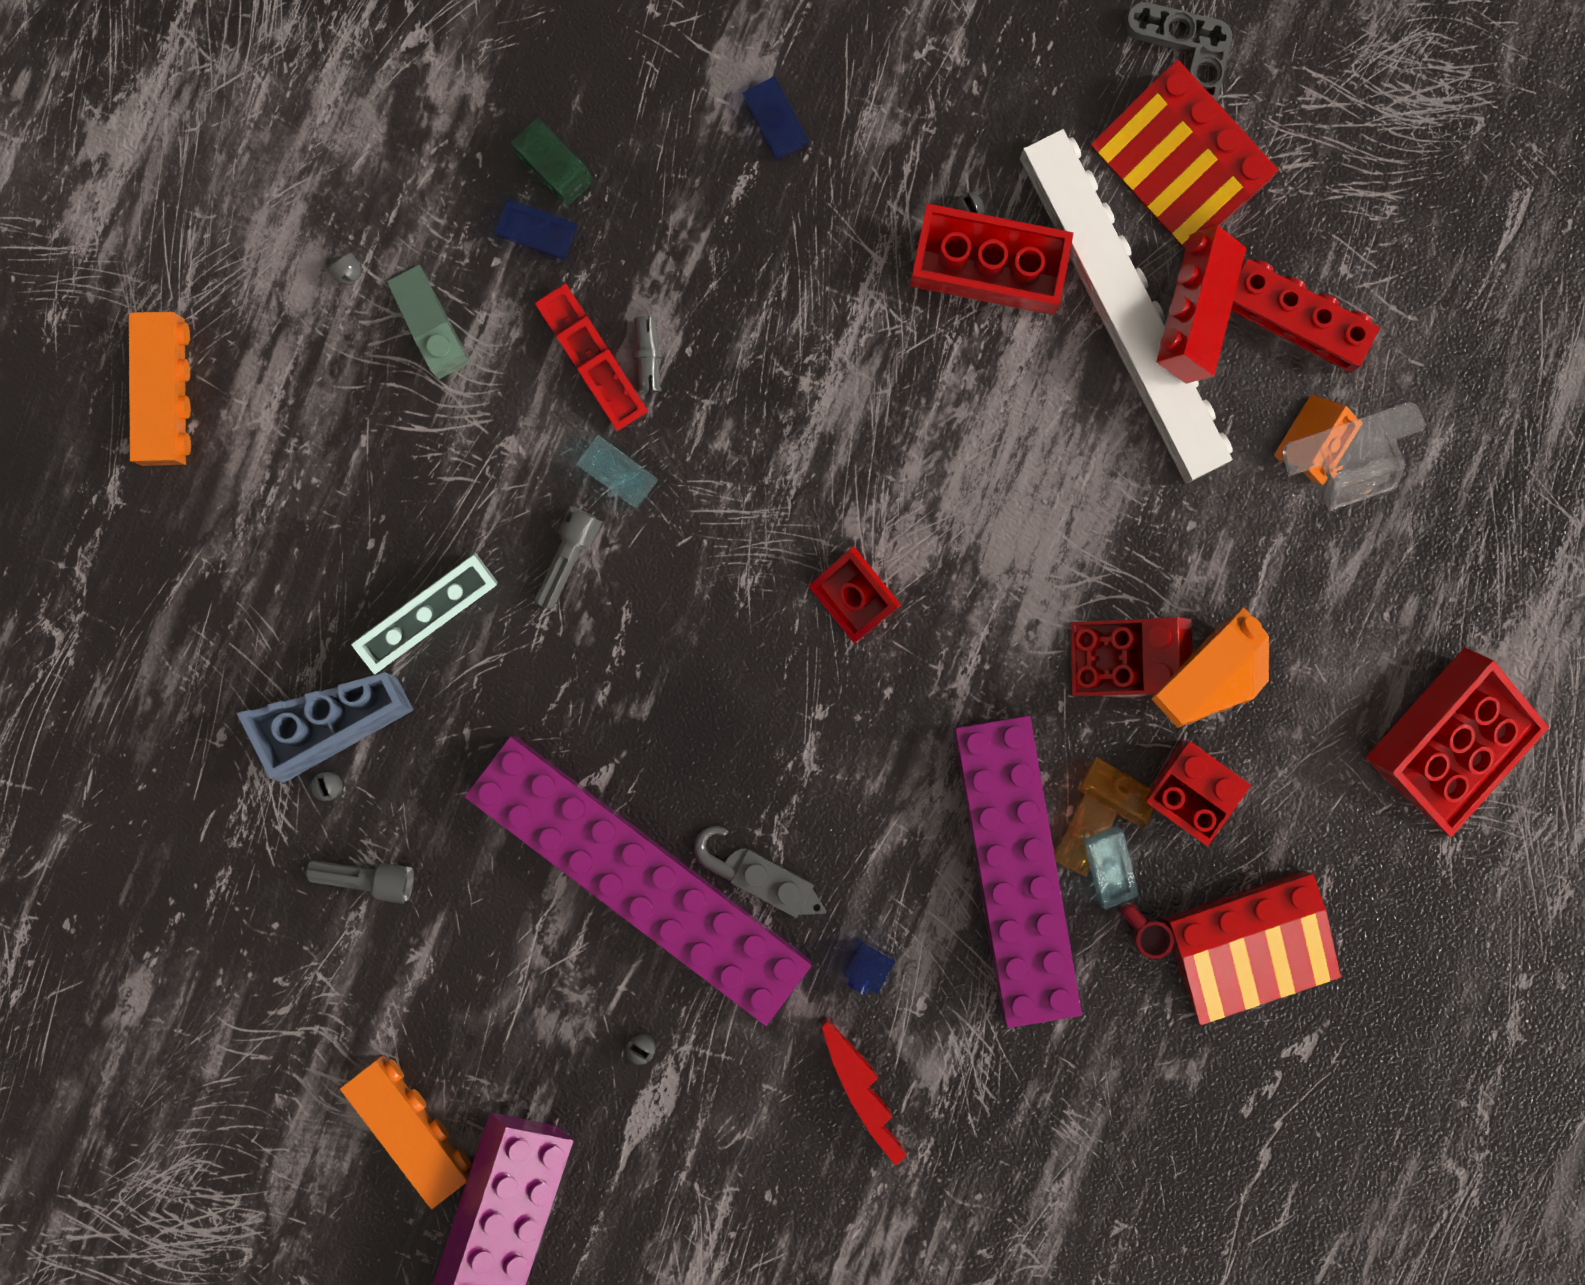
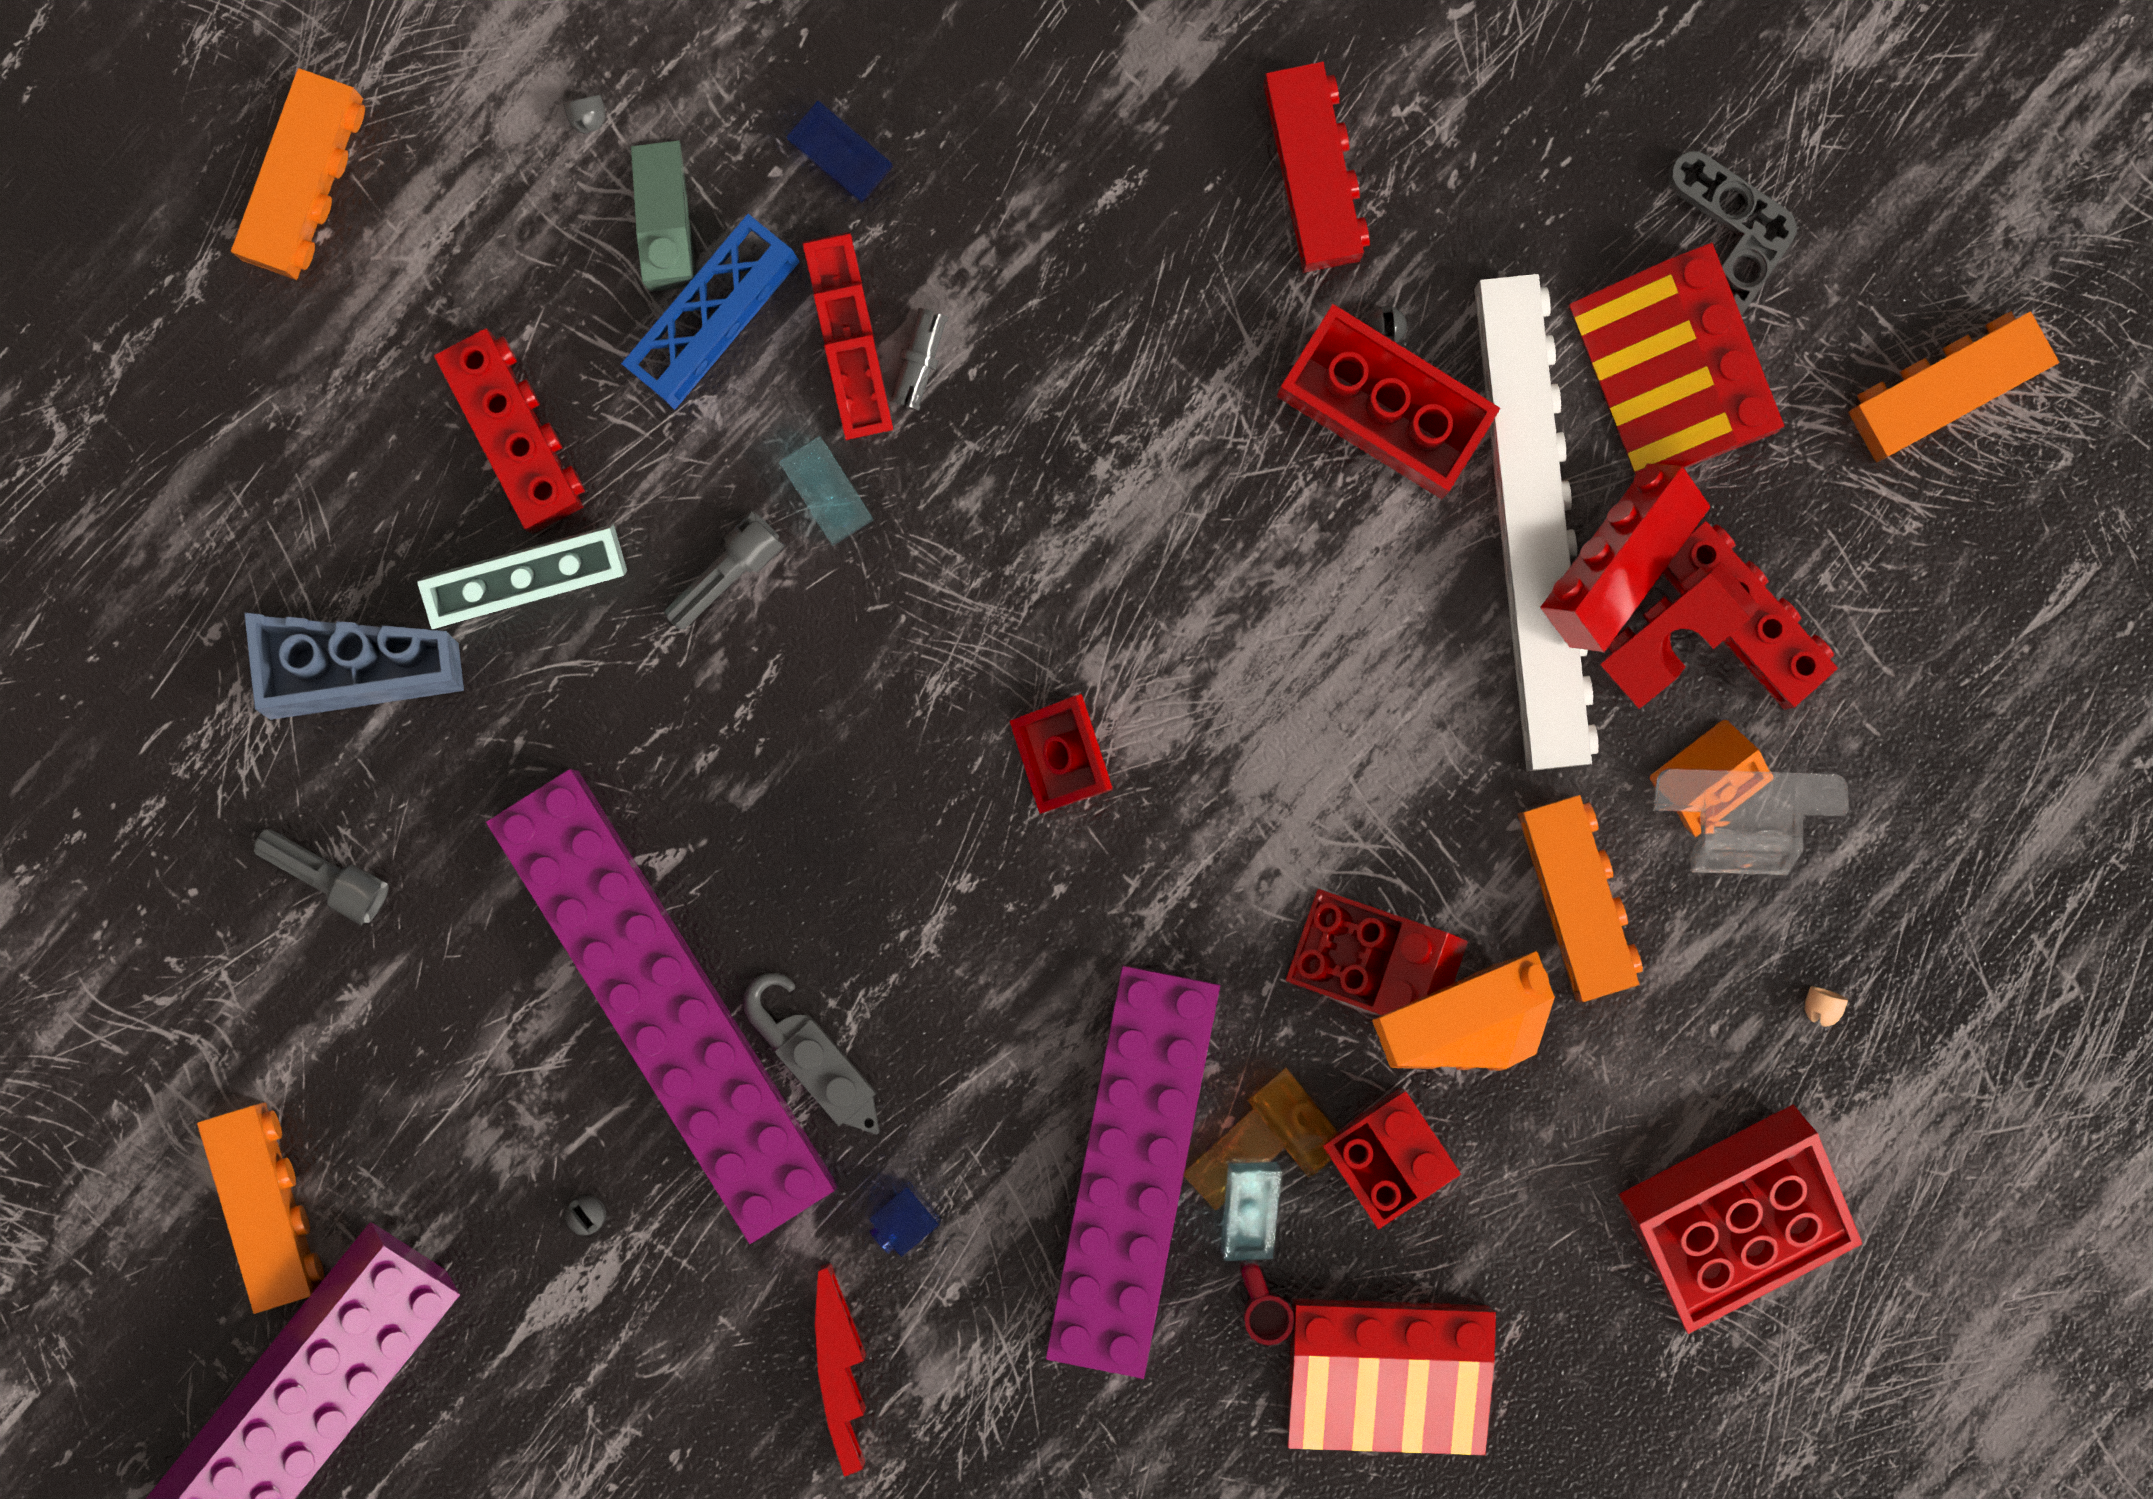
camera: 15 degrees right, 0 degrees up
dark grey hinge [310,772,342,802] -> none
clear green brick [511,117,593,207] -> none
clear blue plate [742,76,809,160] -> none
none -> red brick [434,328,585,534]
none -> blue fence [621,214,800,410]
none -> red brick [1263,62,1370,273]
none -> orange brick [1517,795,1643,1002]
none -> red arch [1600,562,1760,709]
none -> light nougat hinge [1805,986,1848,1027]
none -> orange brick [1848,311,2060,463]

